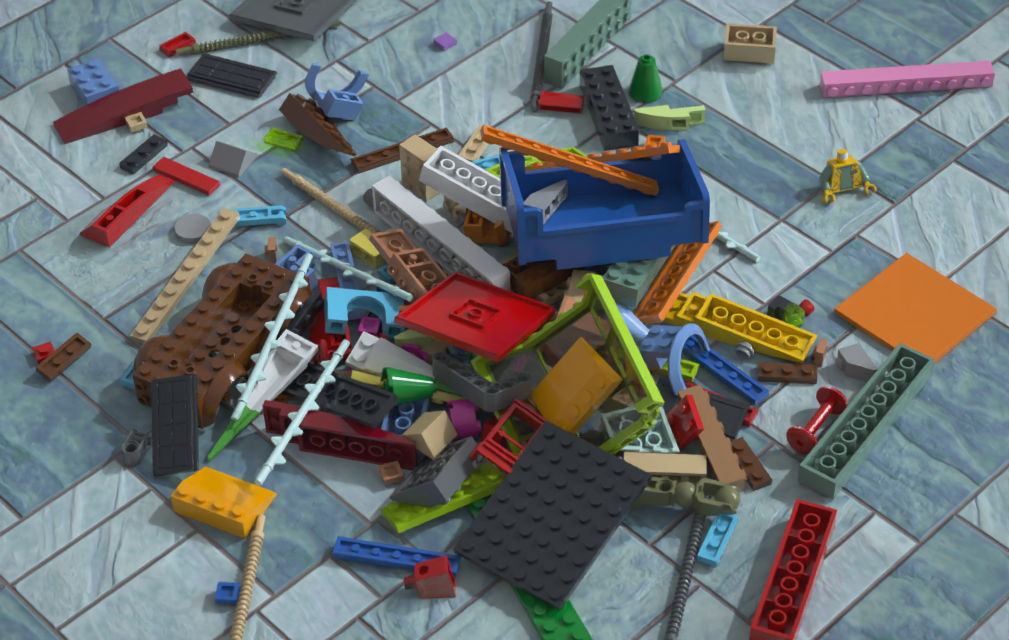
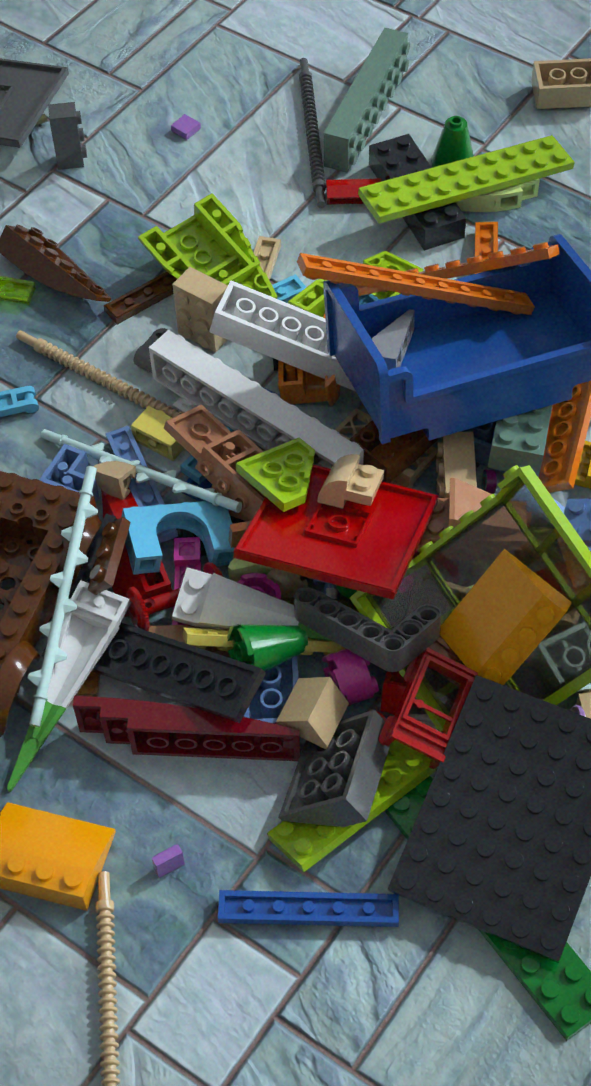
camera: 10 degrees left, 10 degrees up
blue plate [214,582,240,605] -> none
light aqua plant [254,339,350,486] -> none
nougat plate [264,237,277,263] -> none
medium blue piece [305,62,369,120] -> none
nougat plate [378,460,404,486] -> none
red torso [404,555,456,599] -> none
tan plate [443,195,466,222] -> none
none -> dark grey brick [48,102,87,170]
none -> reddish brown plate [87,517,131,595]
none -> tan brick [93,461,136,500]
none -> lime wedge [138,193,278,299]
none -> medium lavender tile [152,844,185,878]
none -> lime plate [236,437,315,512]
none -> tan brick [317,454,384,508]
none -> lime plate [358,135,575,224]

